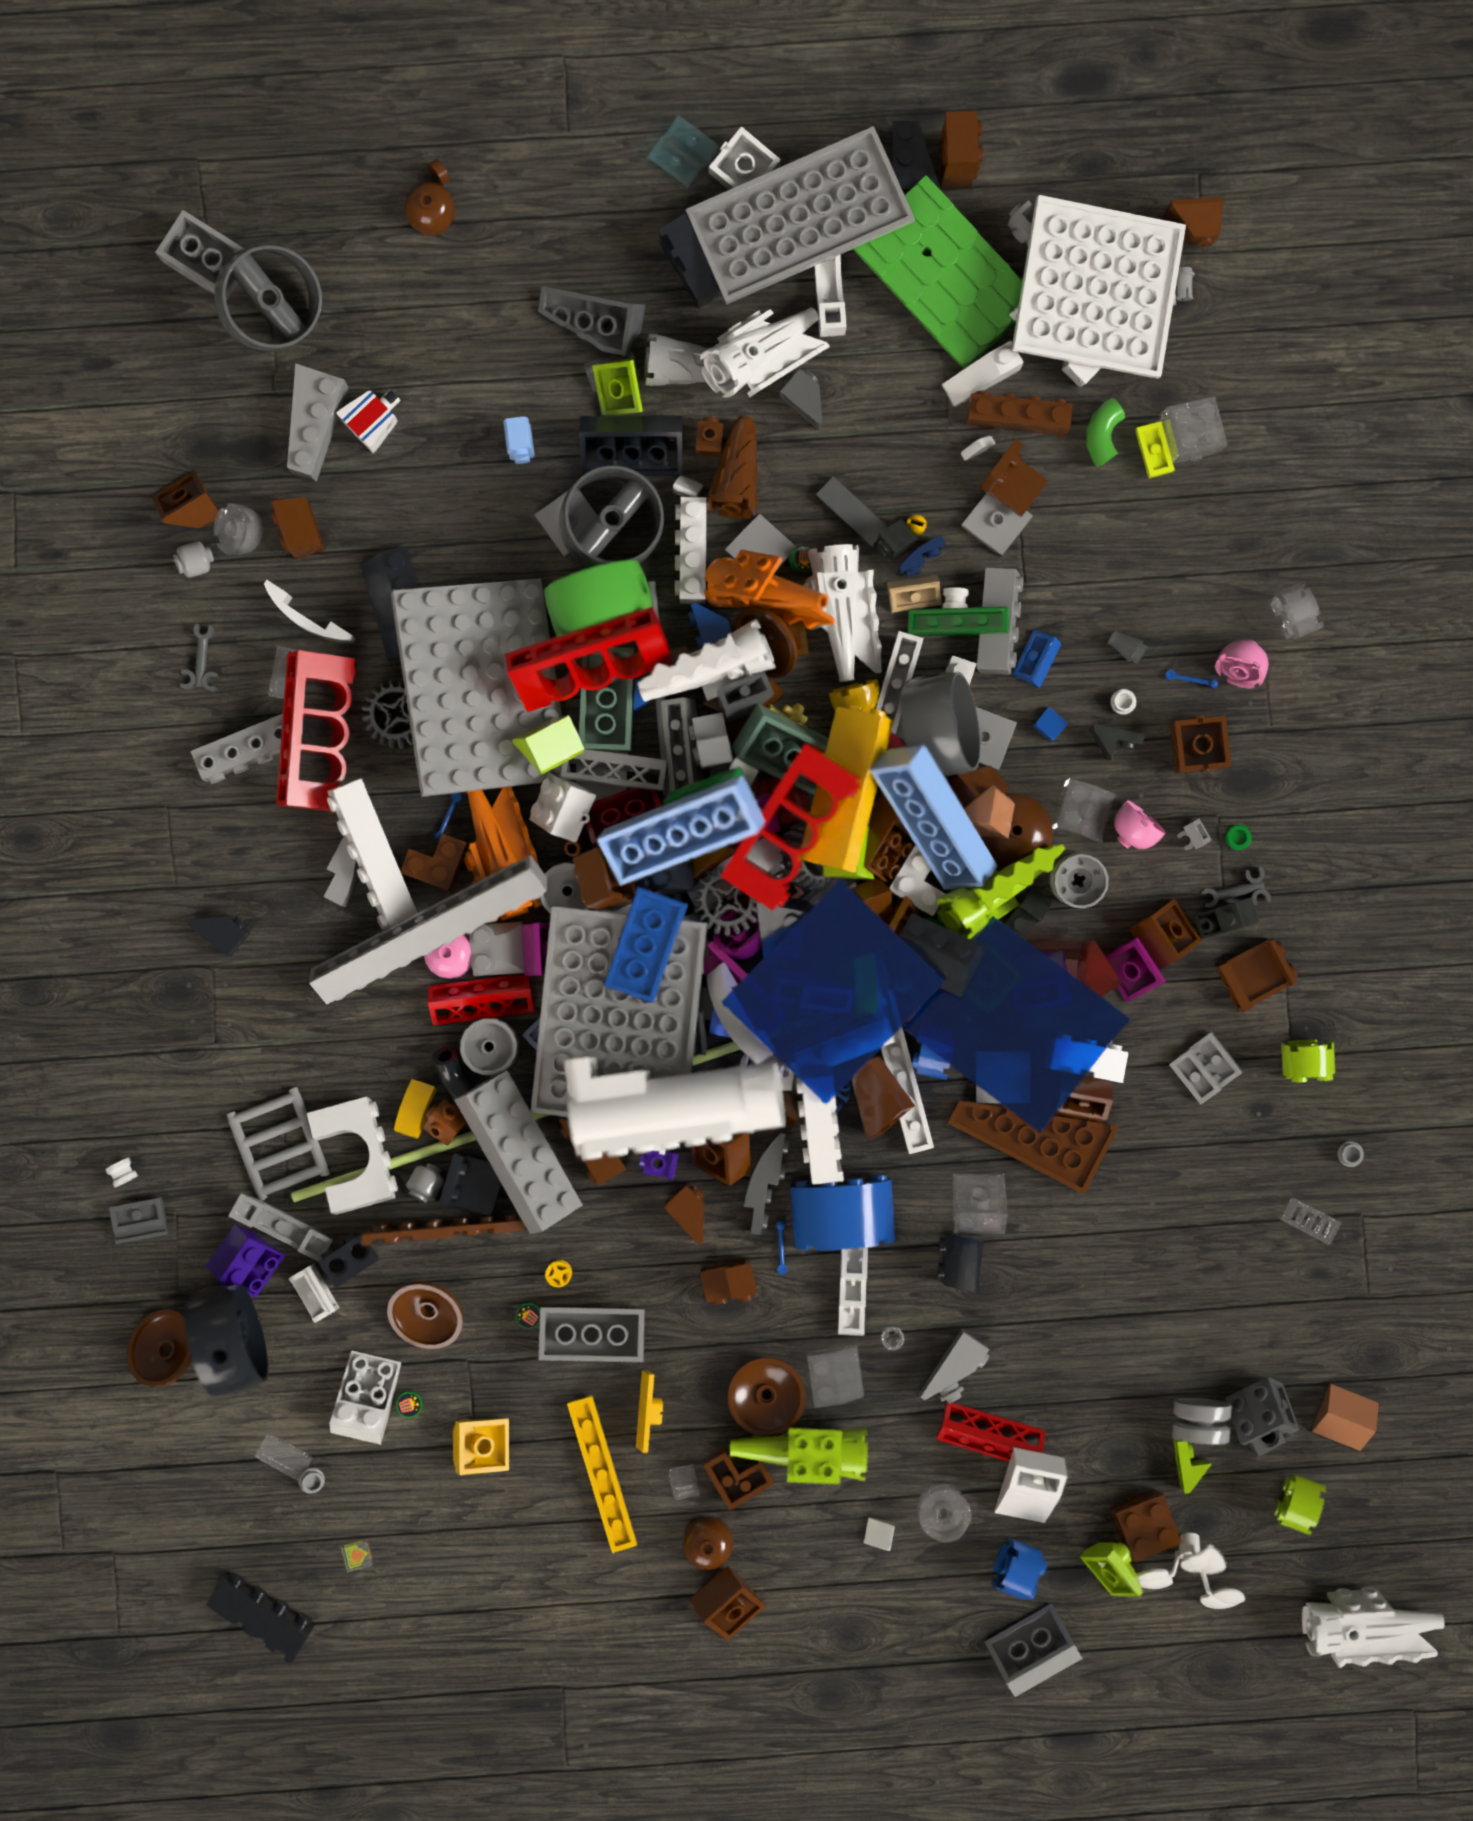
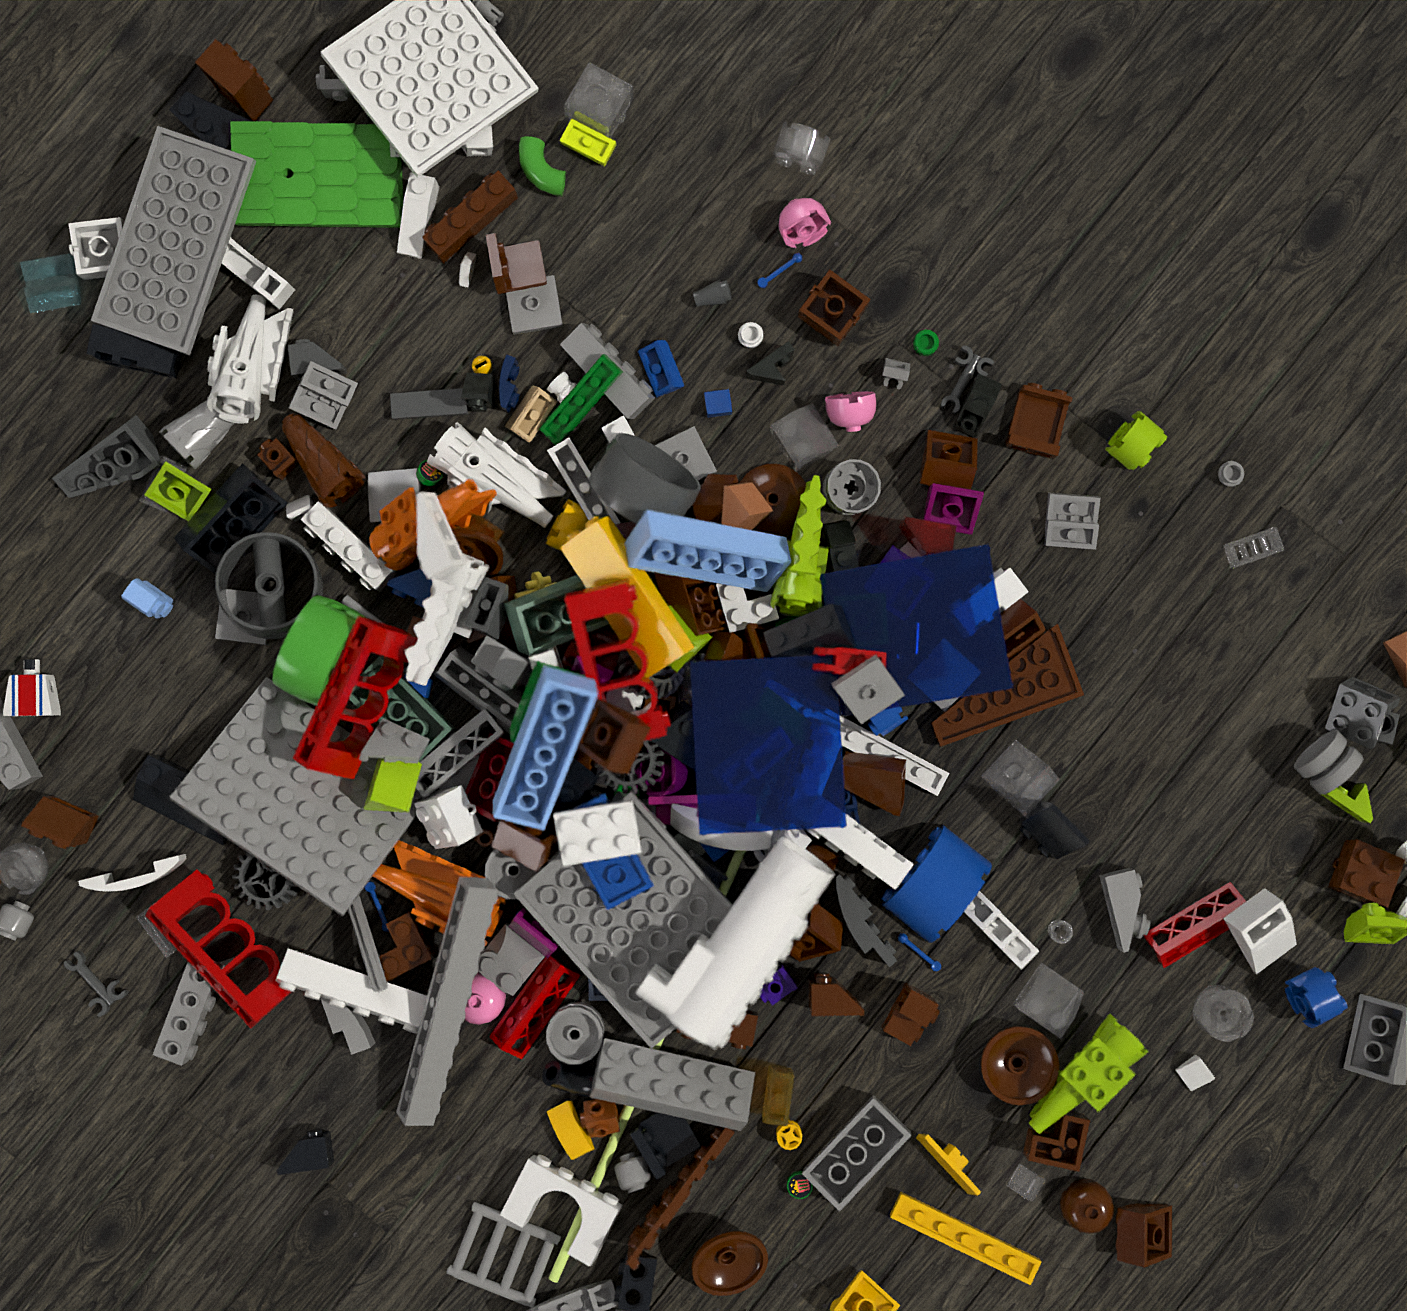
camera: 35 degrees left, 0 degrees up
none -> light grey slope [288,361,358,430]
none -> light grey axle [348,895,388,992]
none -> light grey wing [359,718,430,763]
none -> white slope [417,492,467,578]
none -> white plate [554,799,642,866]
none -> reddish brown slope [577,698,651,774]
none -> clear yellow brick [762,1066,795,1126]
none -> red hinge [813,647,887,675]
none -> light grey plate [832,654,905,724]

